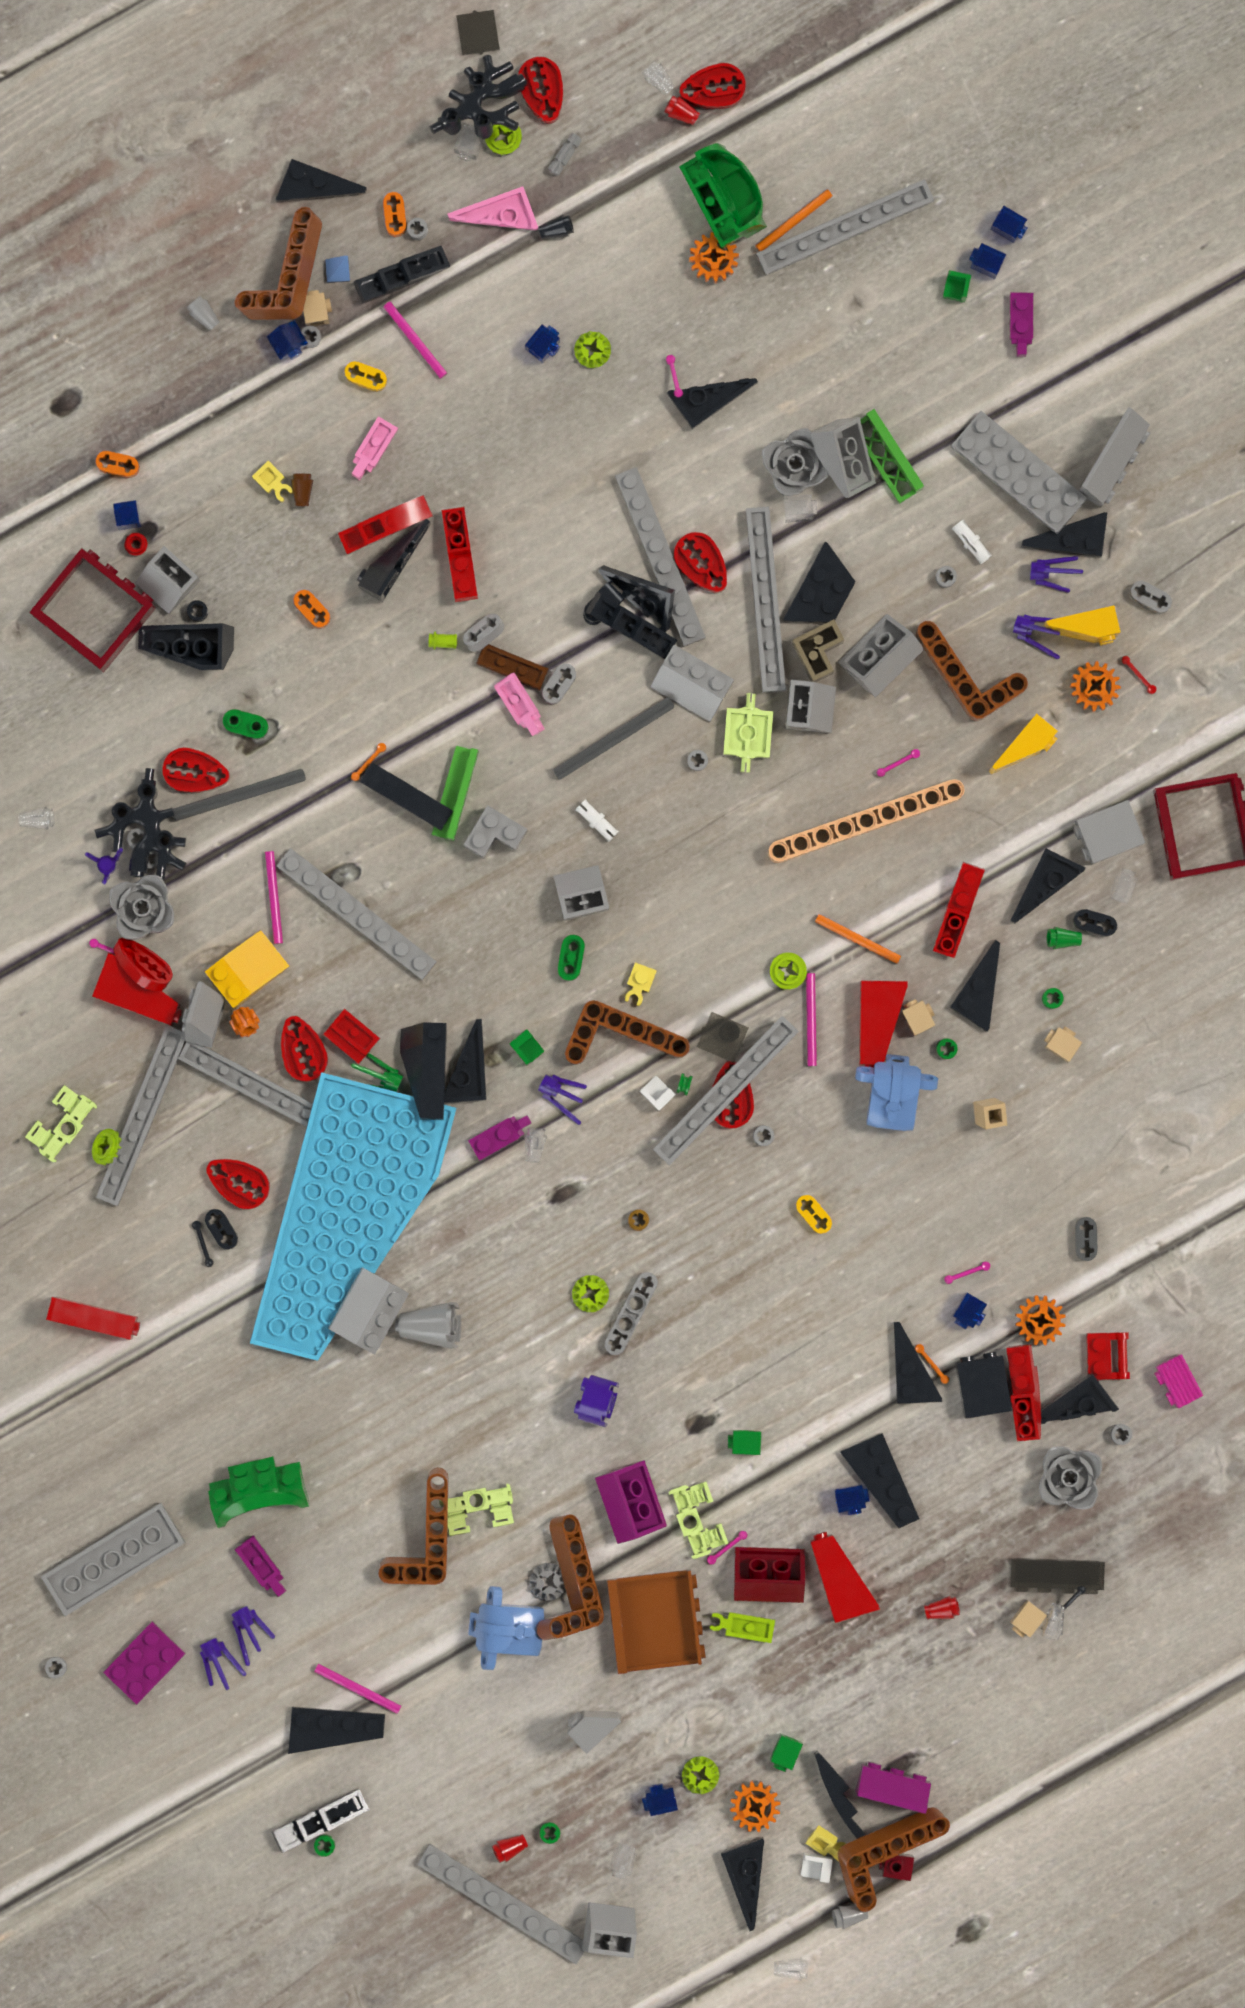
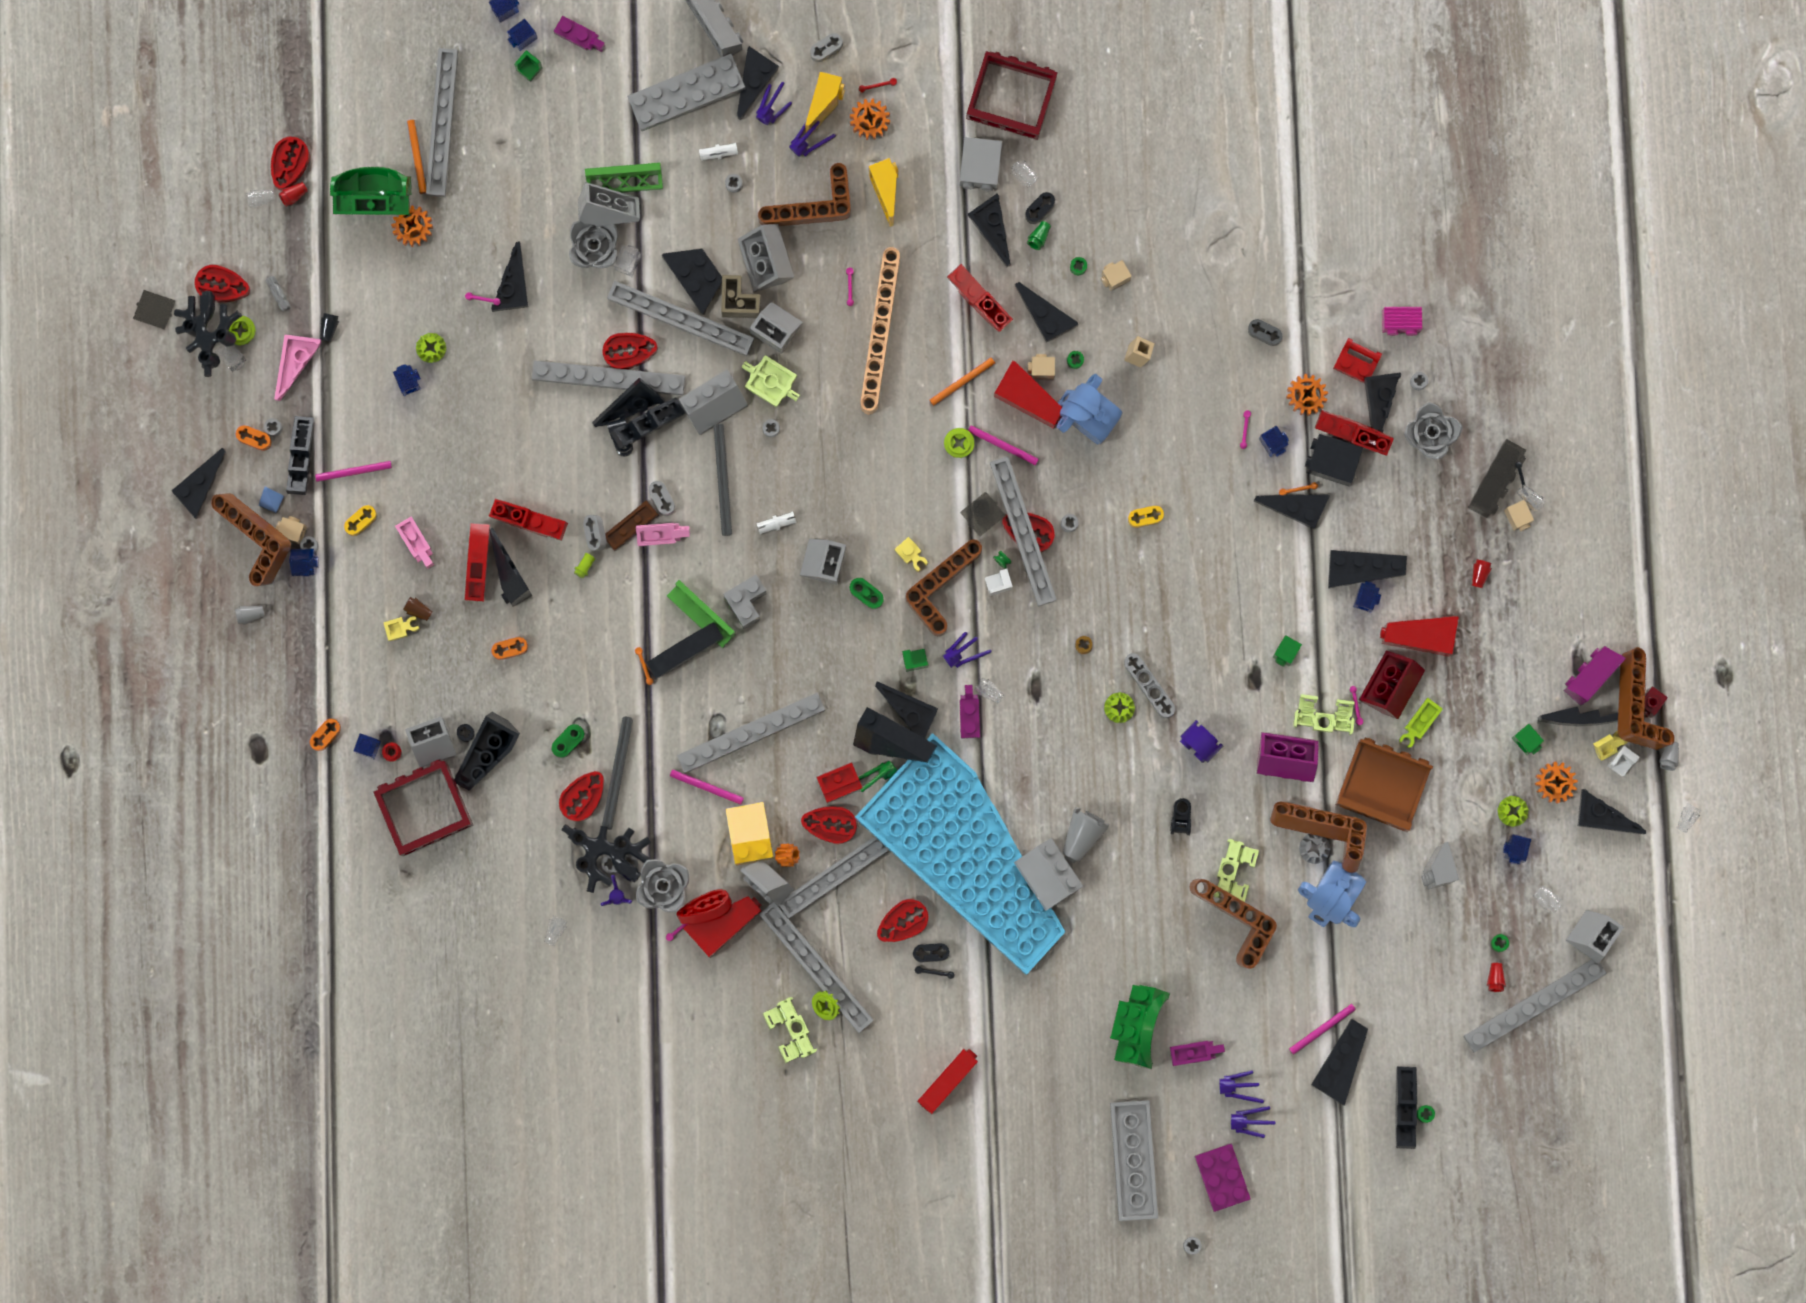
camera: 60 degrees left, 5 degrees down
none -> black piece [1170,798,1191,836]

